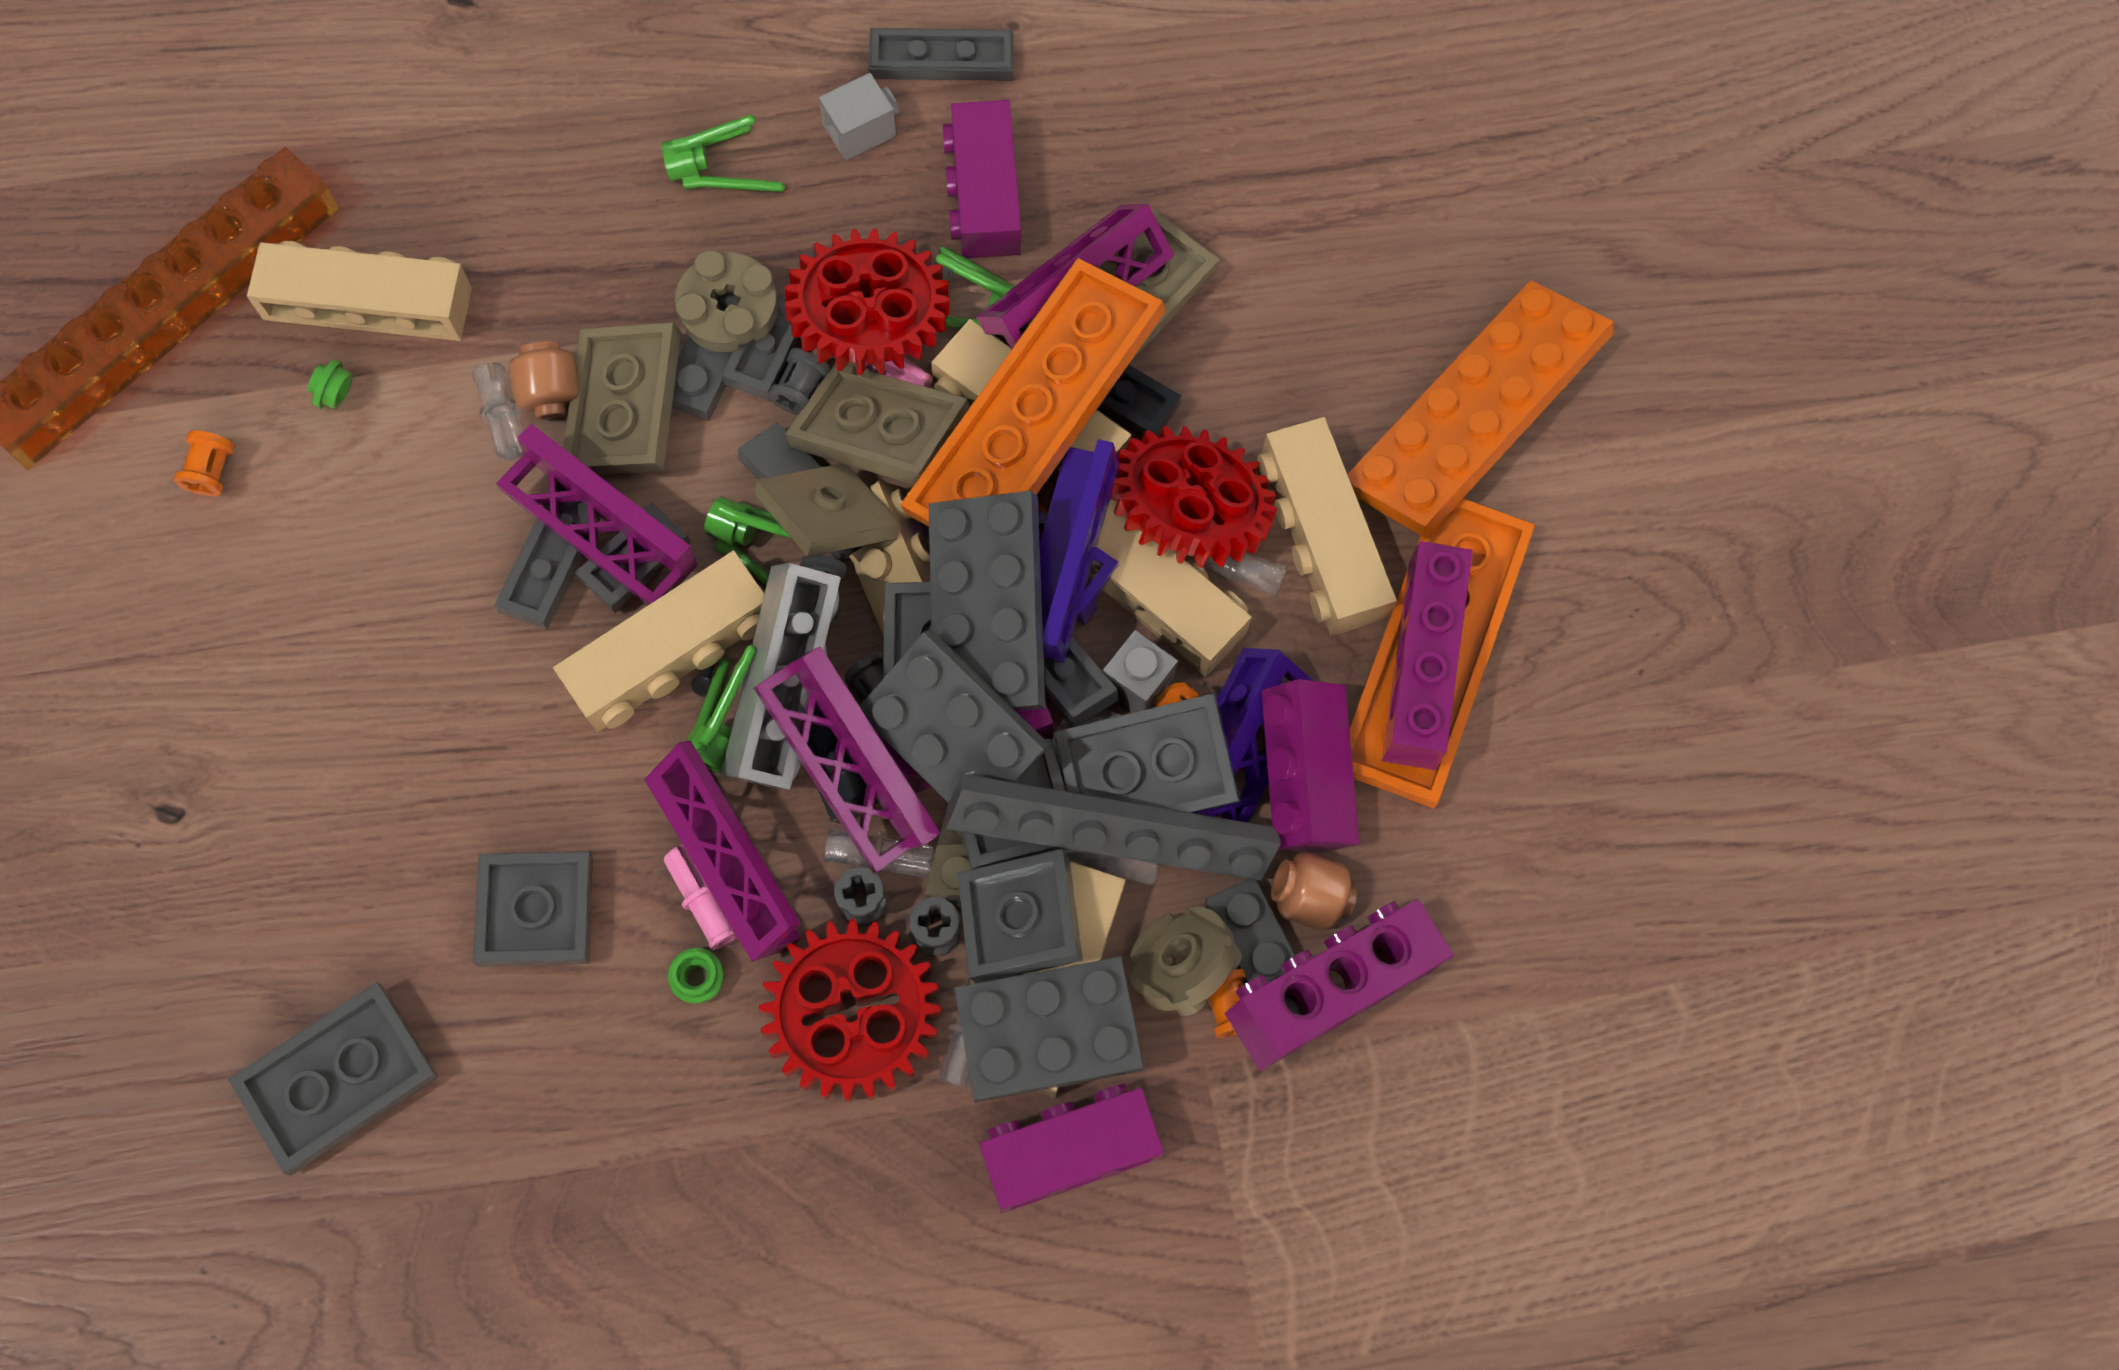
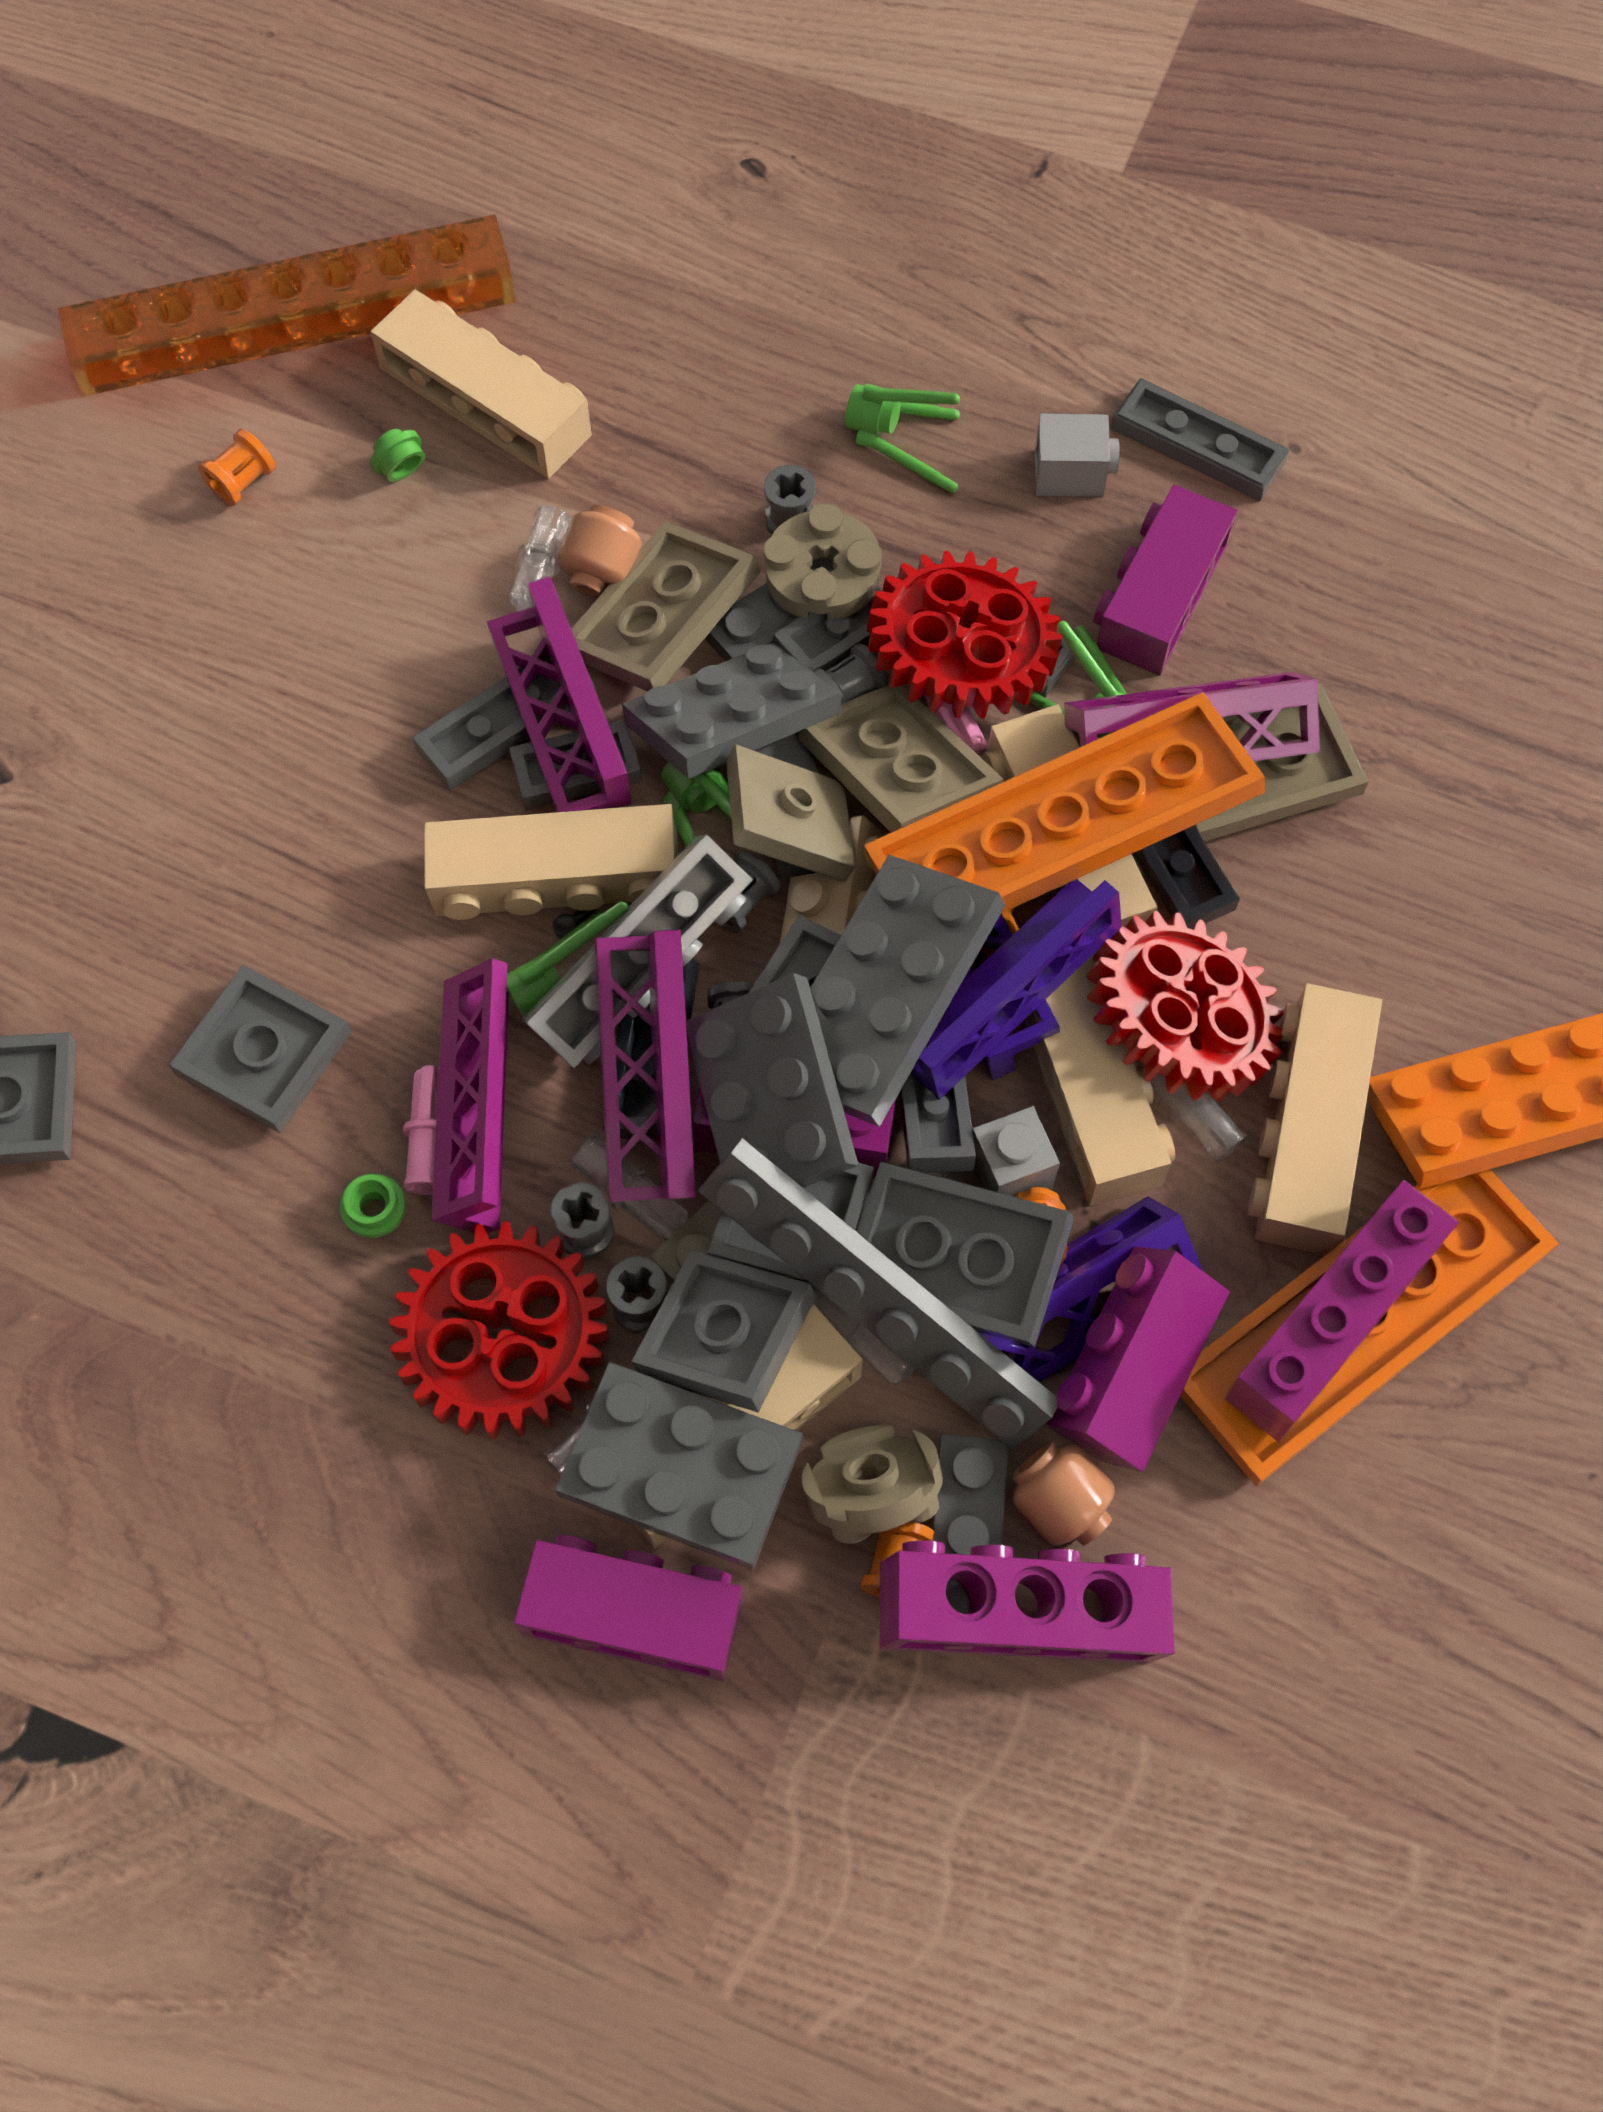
camera: 35 degrees right, 5 degrees down
none -> dark grey plate [622,642,841,779]
none -> dark grey bush [764,464,816,535]

